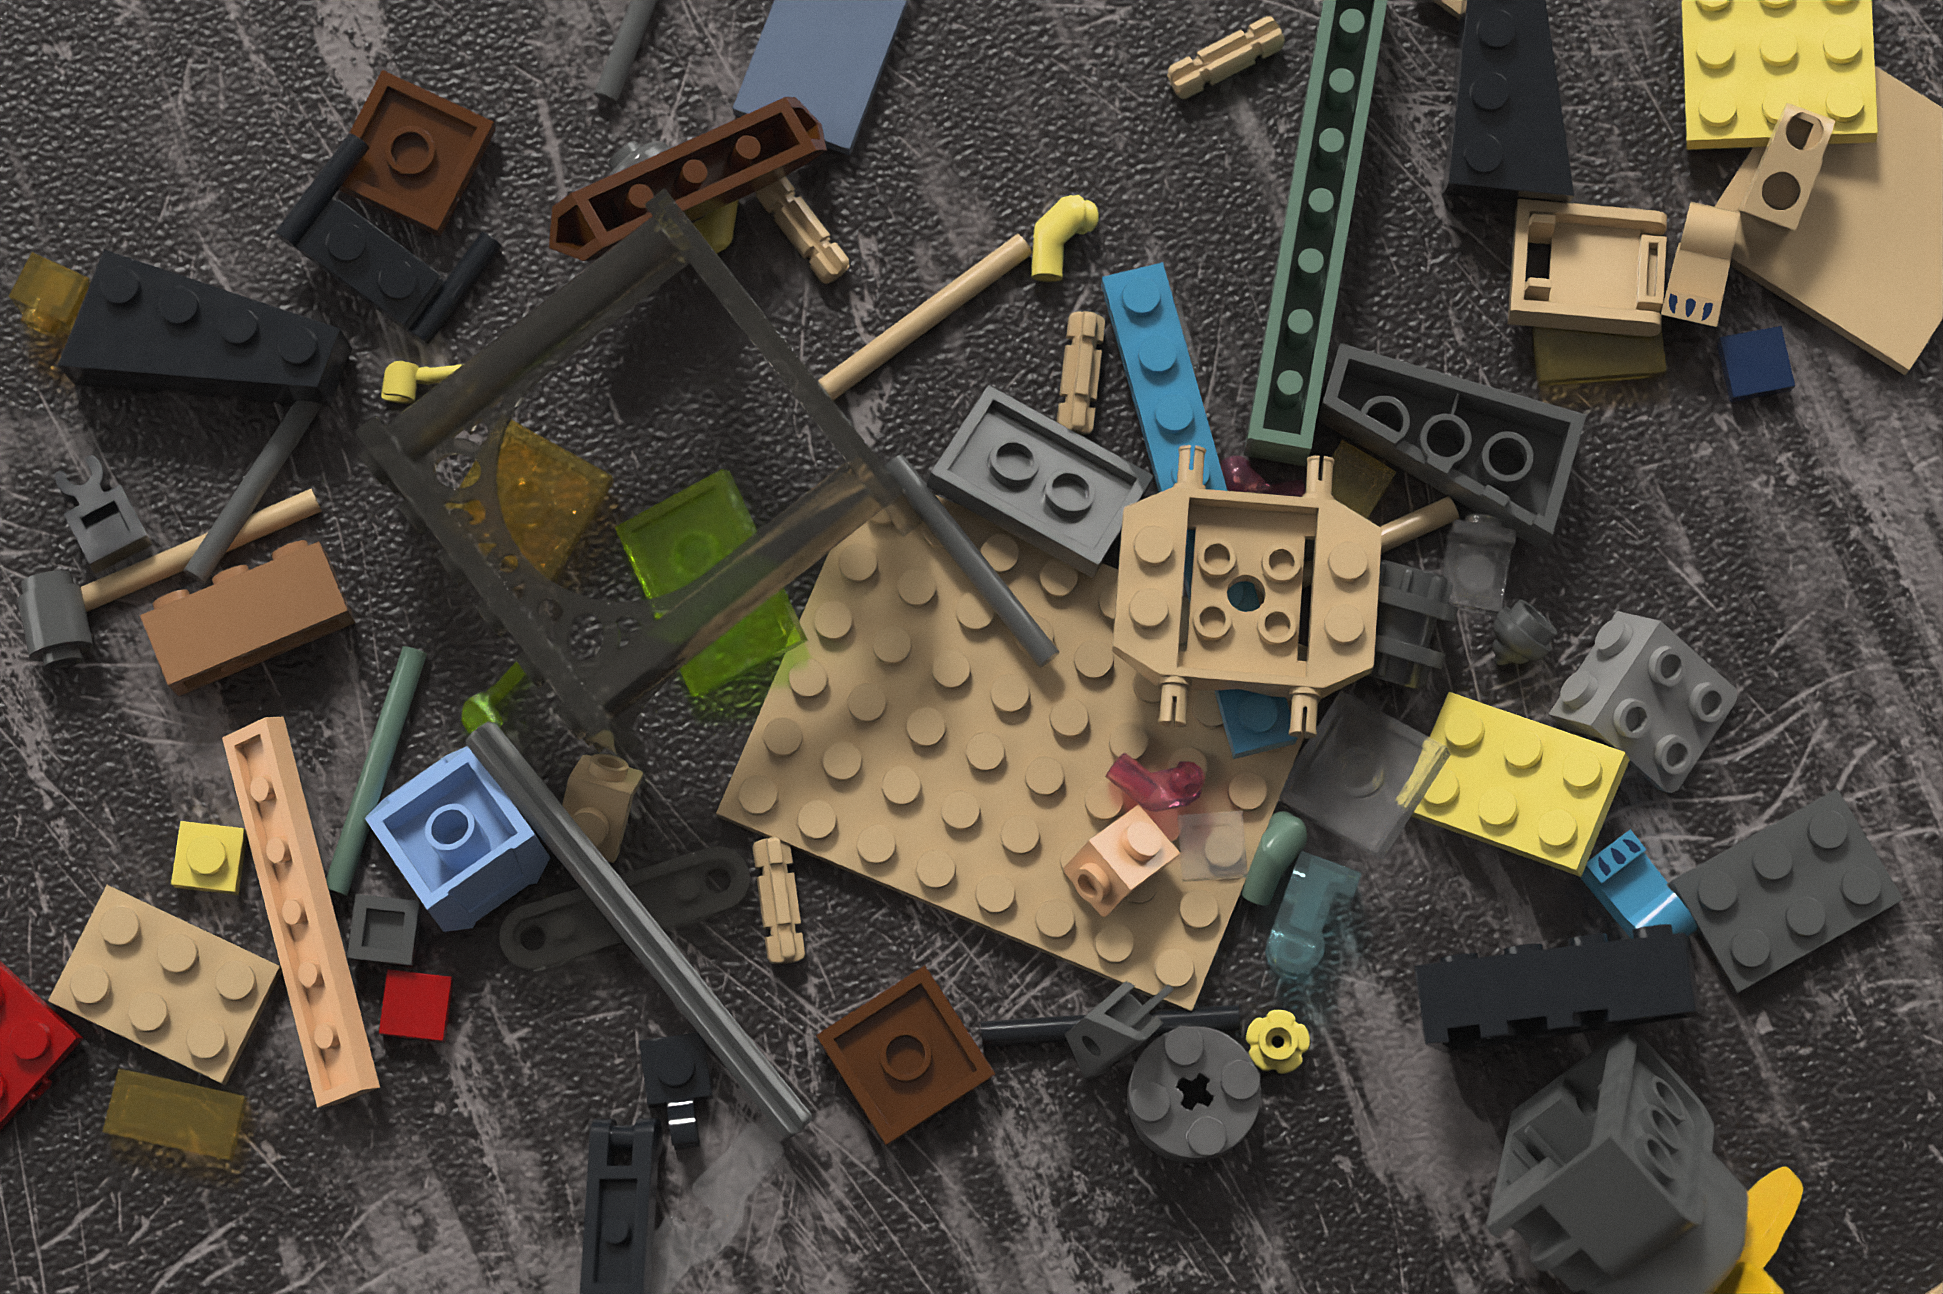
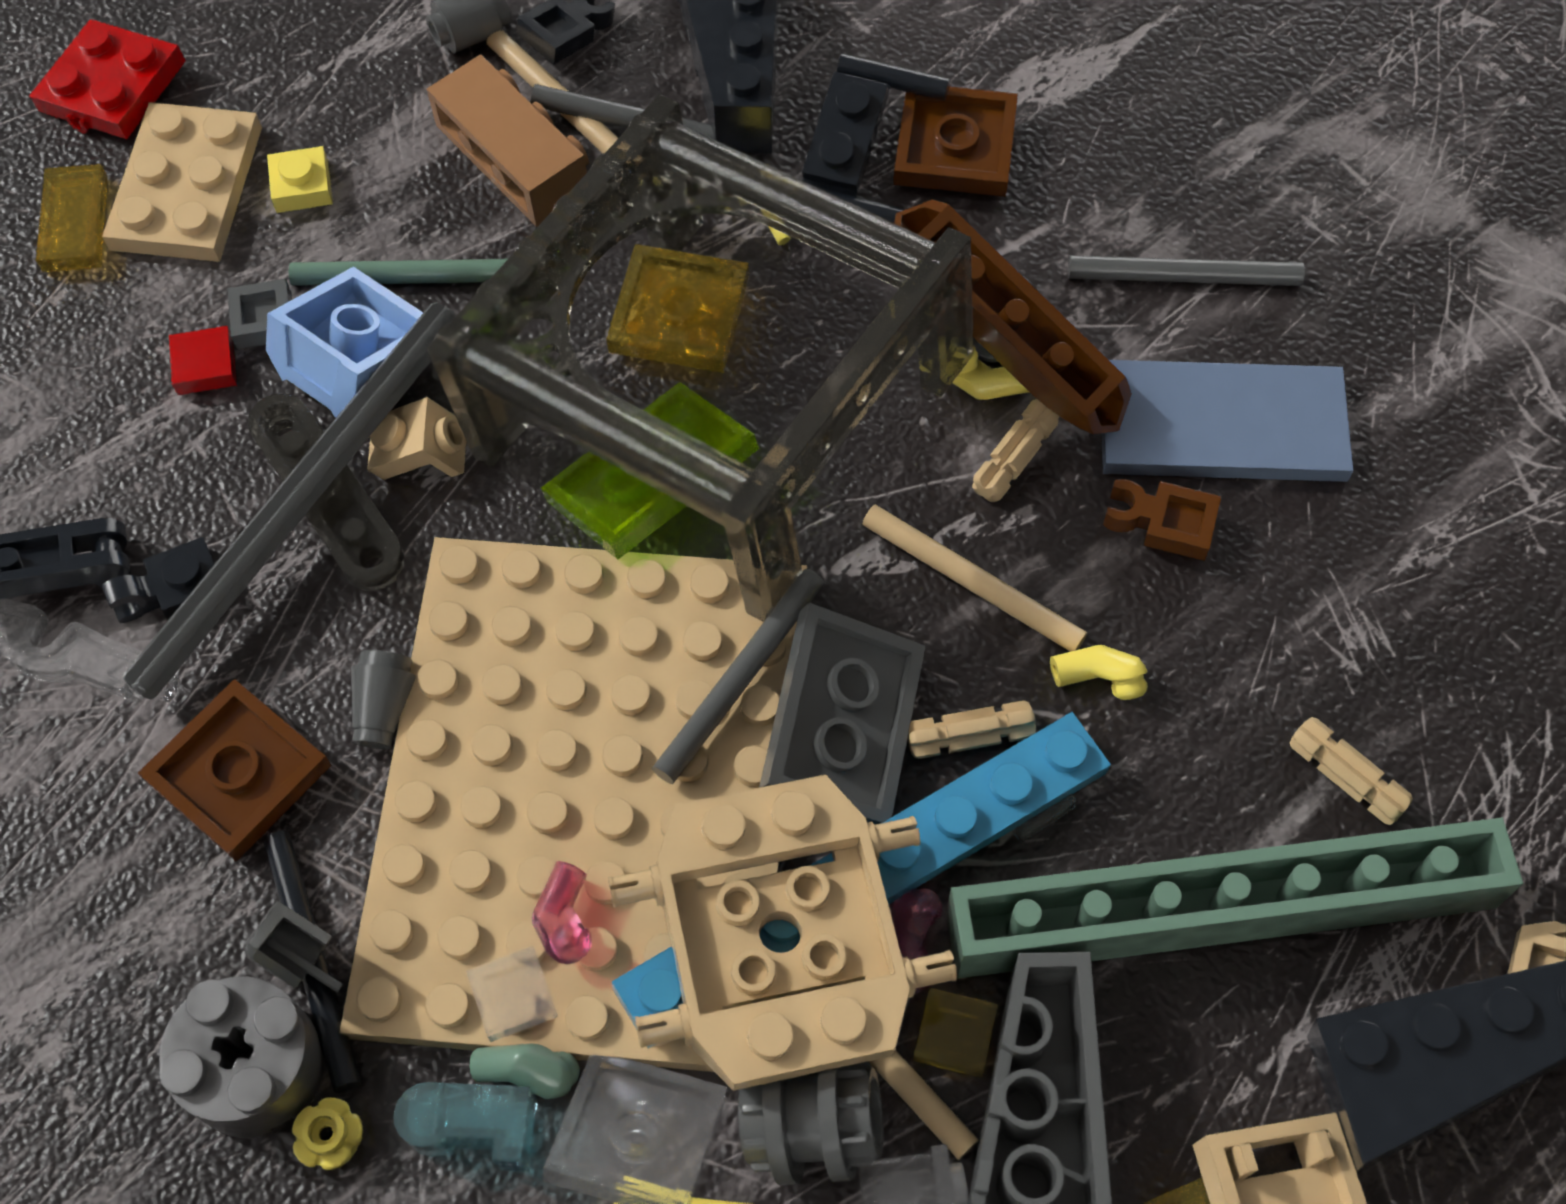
camera: 75 degrees right, 15 degrees down
light nougat plate [222,717,380,1108] -> none
tan axle [753,837,805,964] -> none
light nougat bracket [1064,804,1180,917] -> none
none -> dark grey cone [351,650,416,749]
none -> reddish brown plate [1103,479,1221,561]

